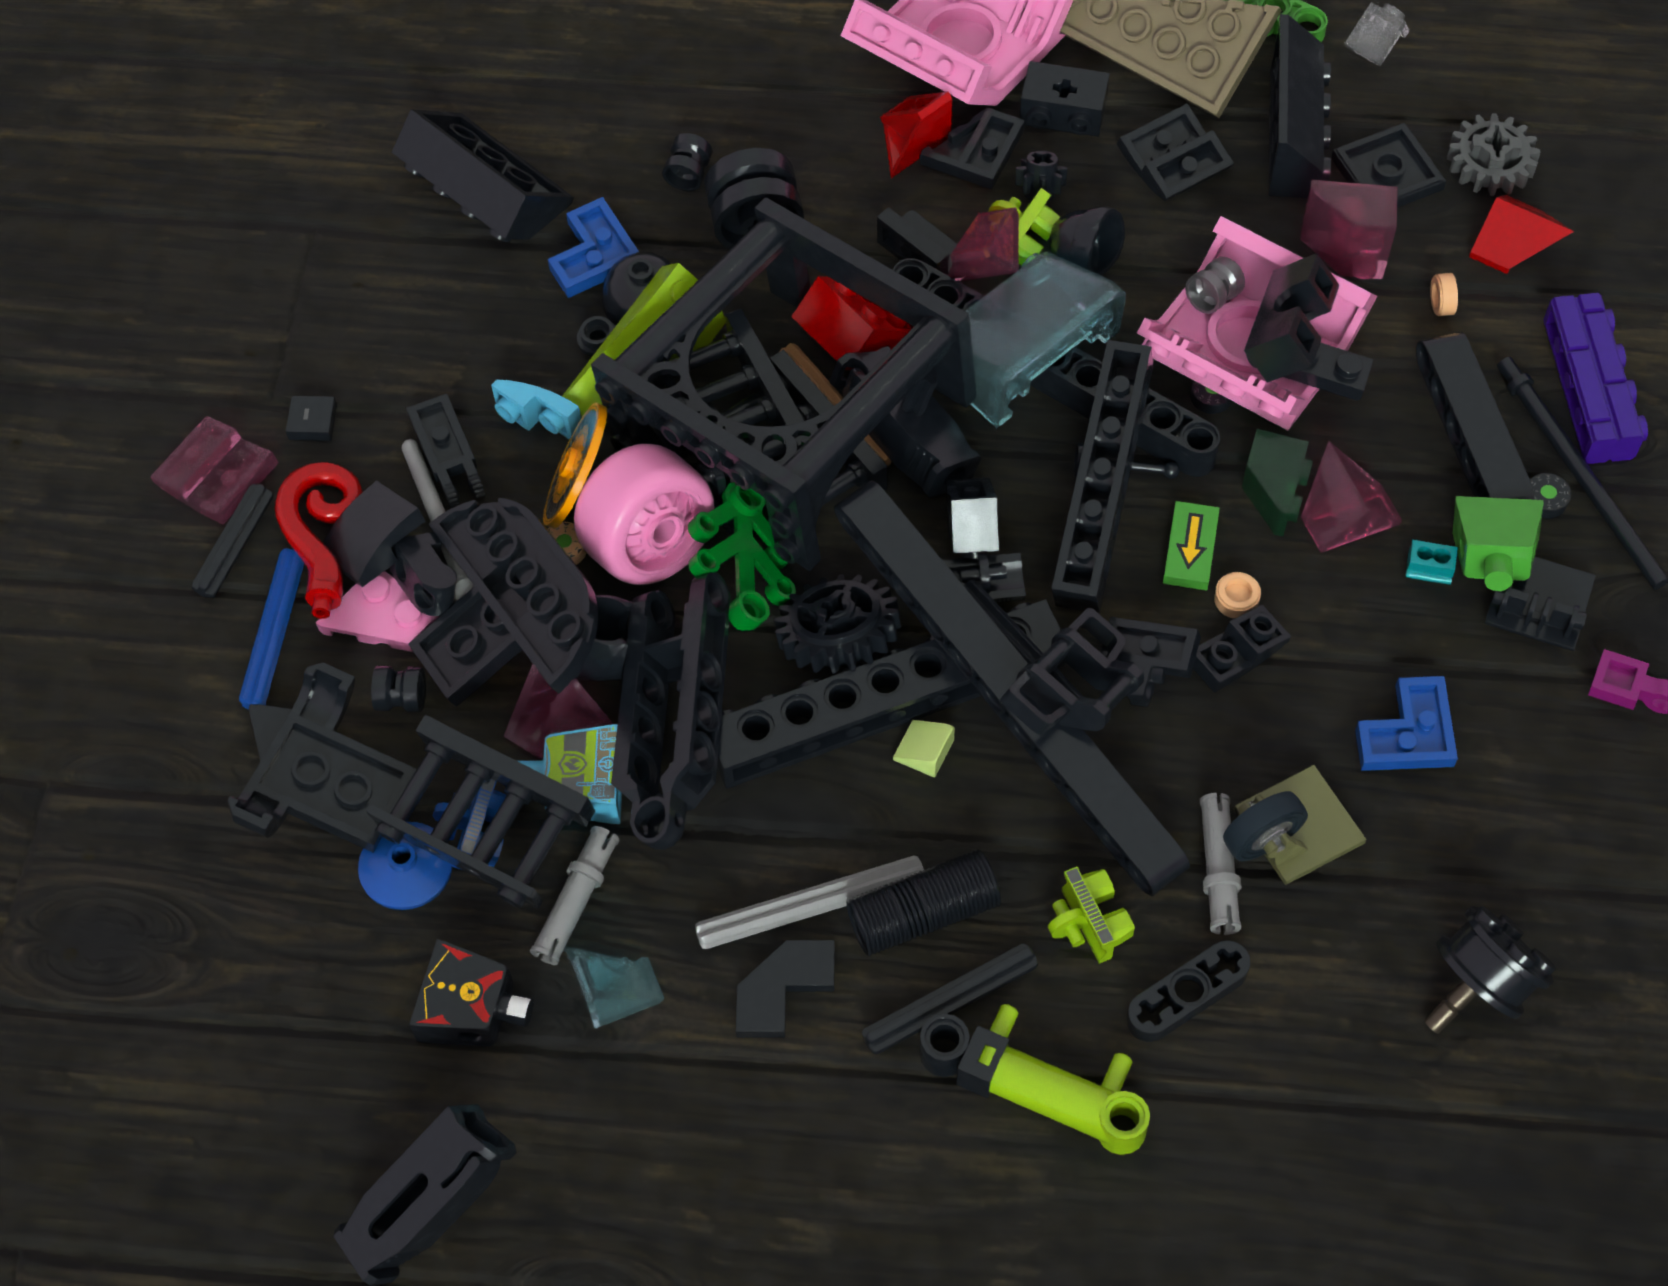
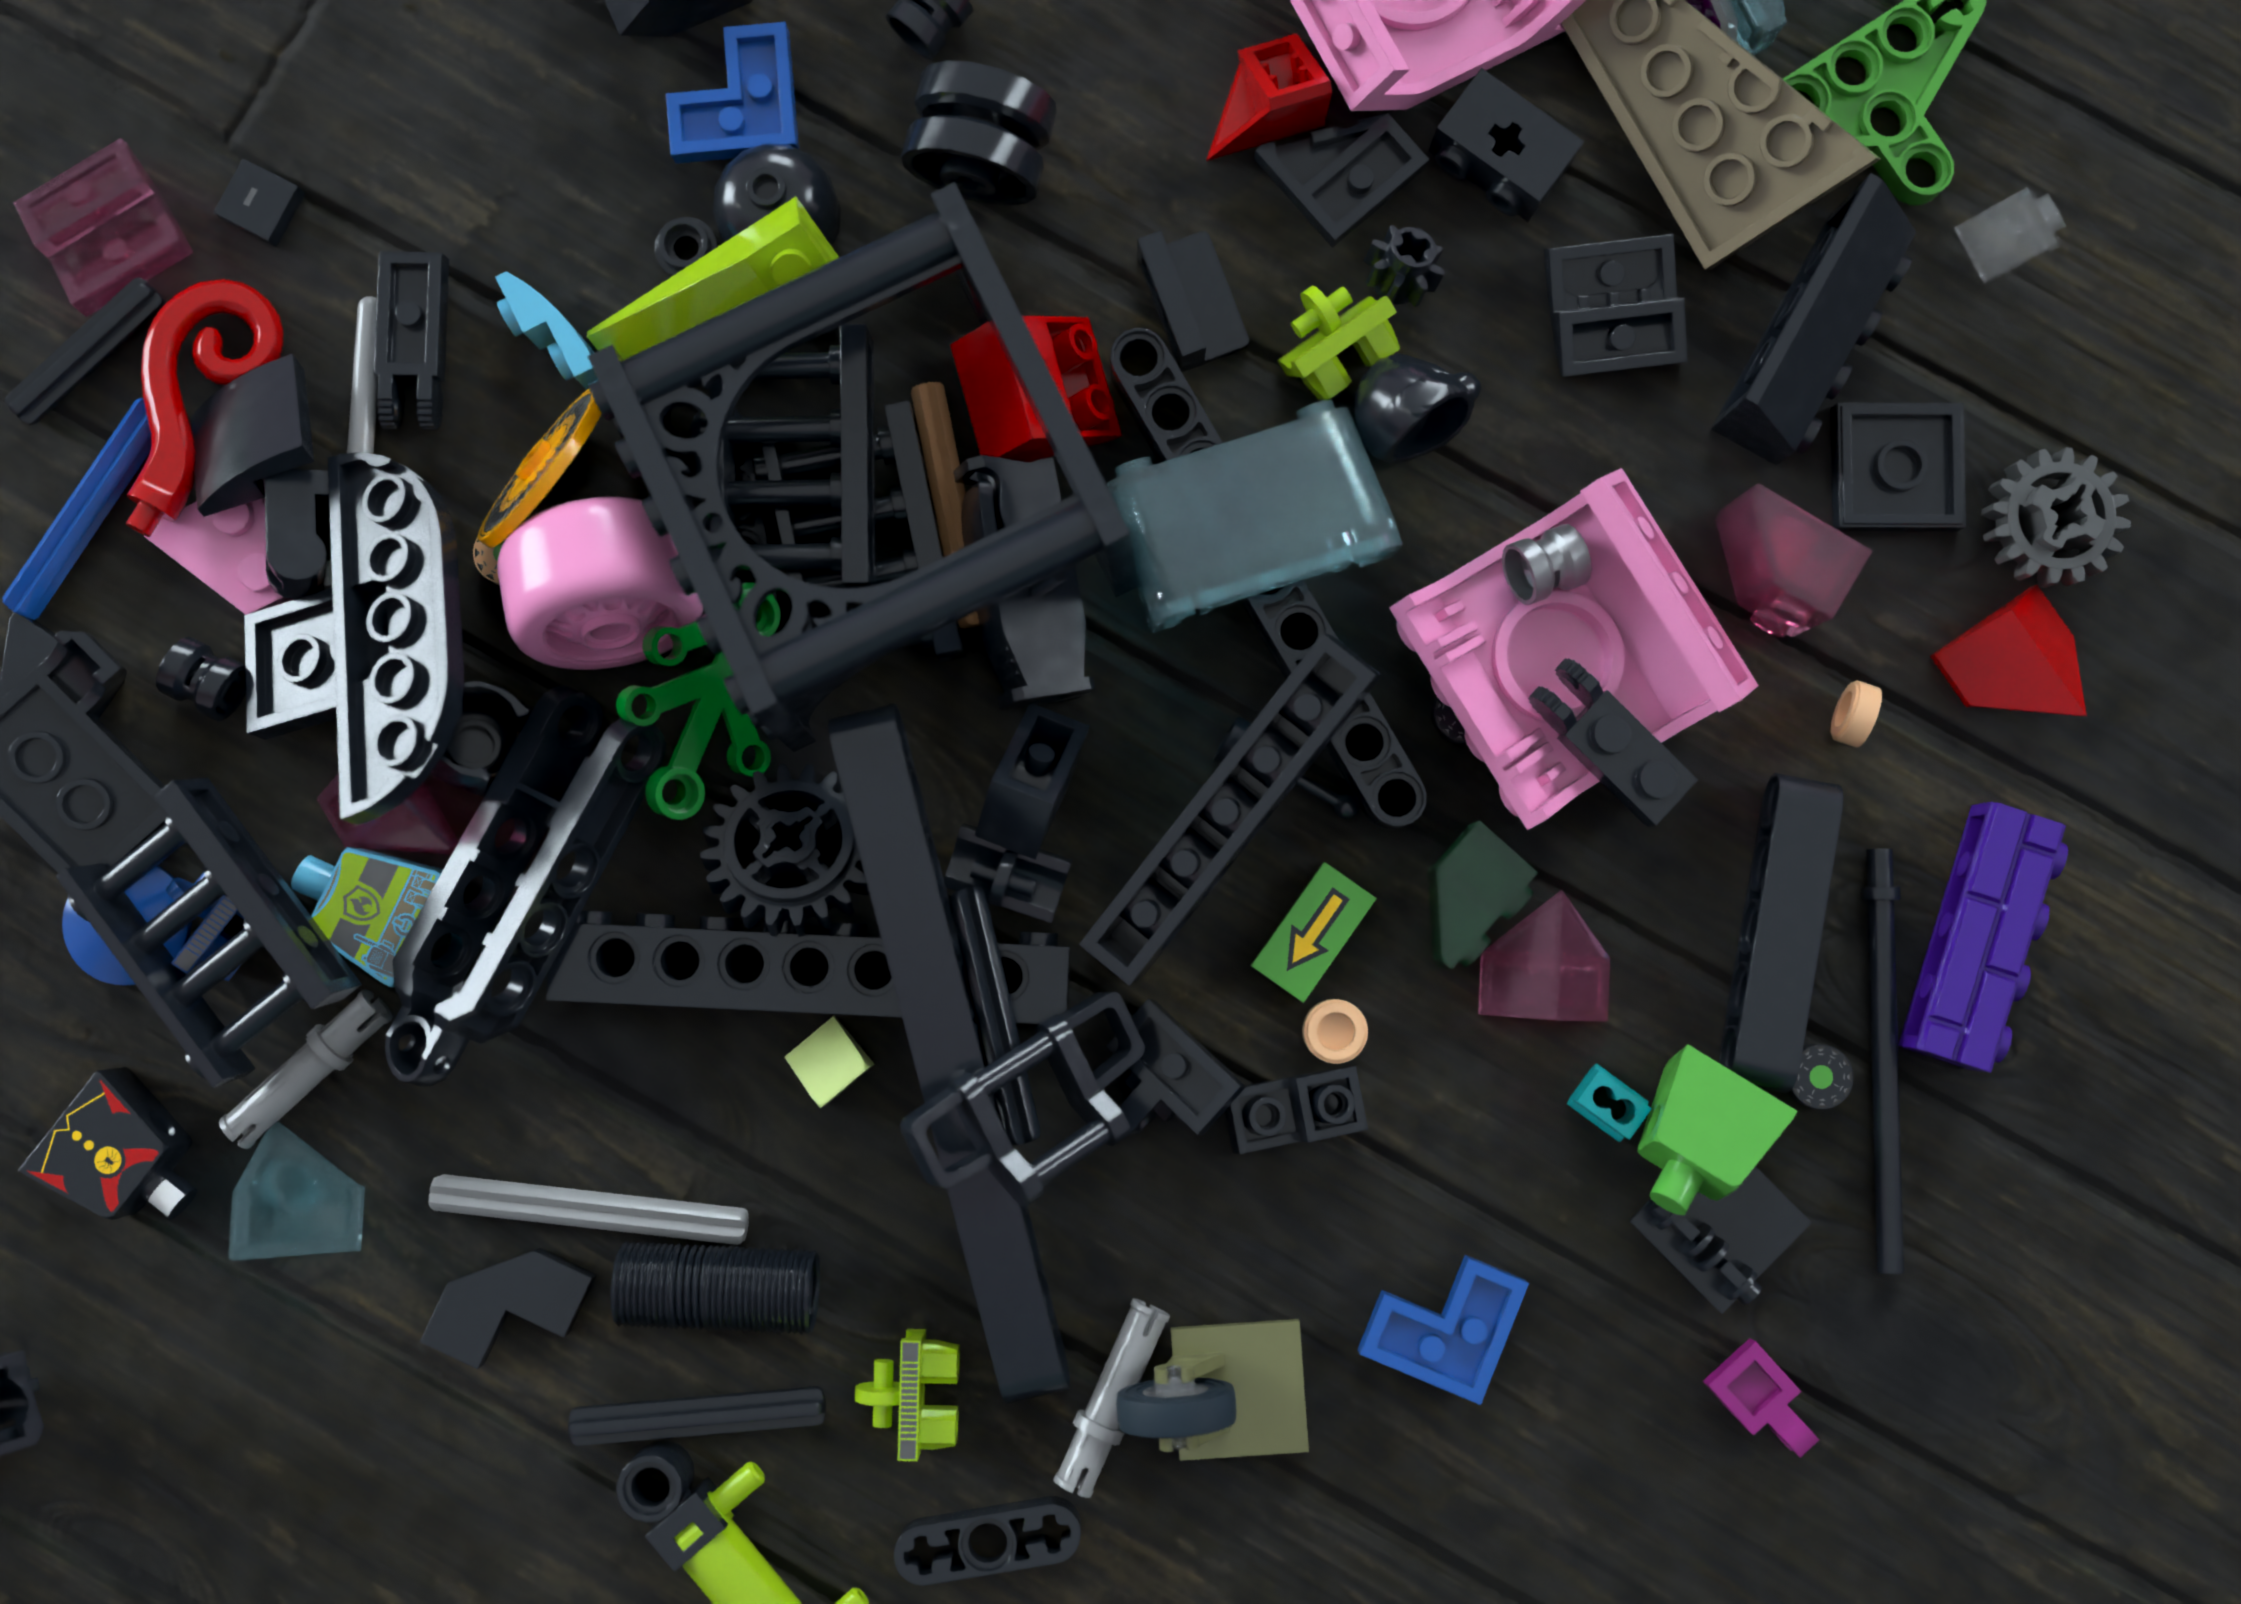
camera: 25 degrees right, 25 degrees up
clear pink slope [948,207,1019,281] -> none
black arch [1244,253,1340,383] -> none

